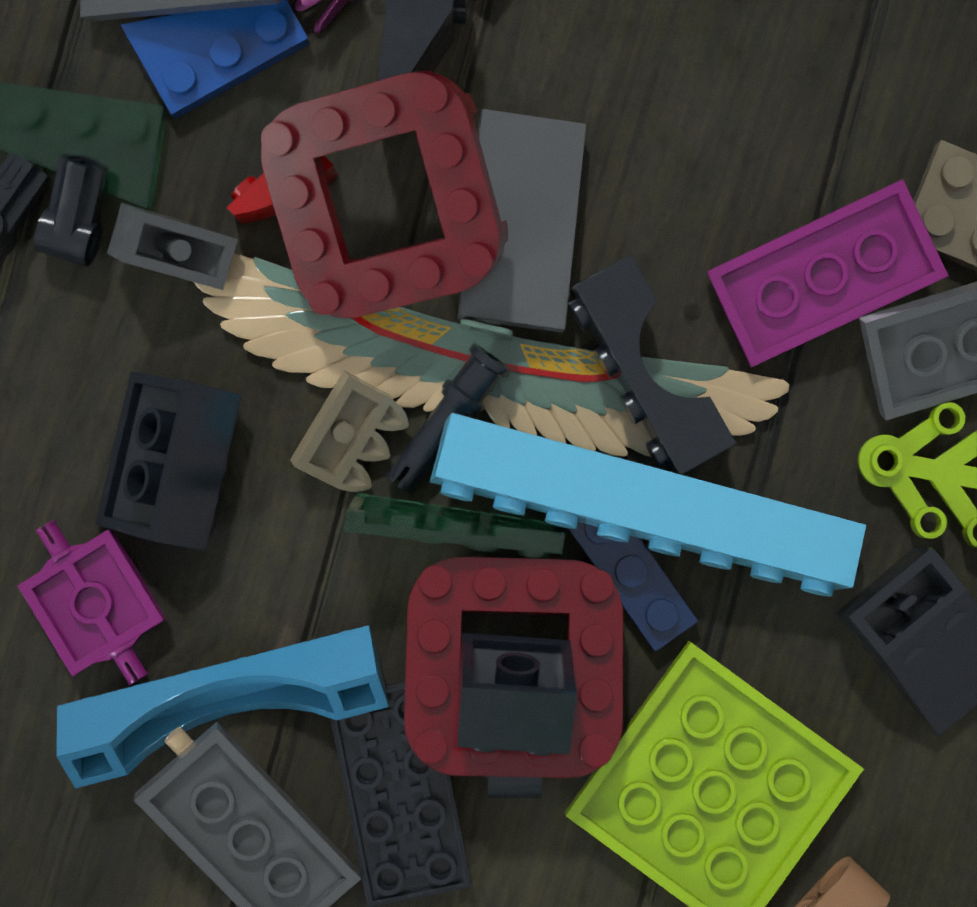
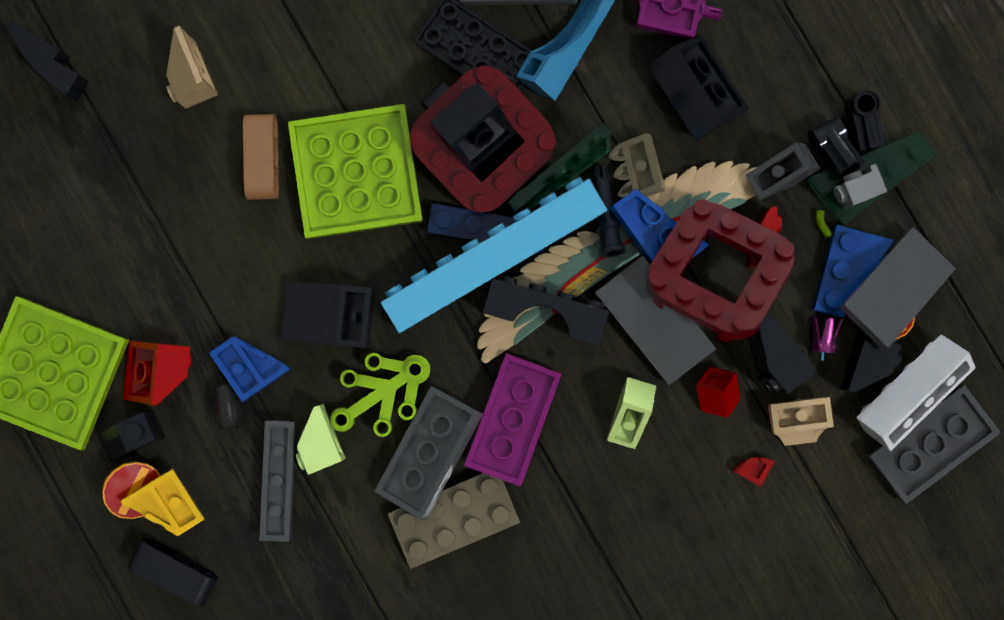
camera: 140 degrees right, 0 degrees up
none -> yellowish green slope [607,377,656,449]
none -> blue wing [610,189,709,265]
none -> red panel [696,367,740,418]
none -> lime leg [815,210,833,237]
none -> light grey brick [834,164,887,209]

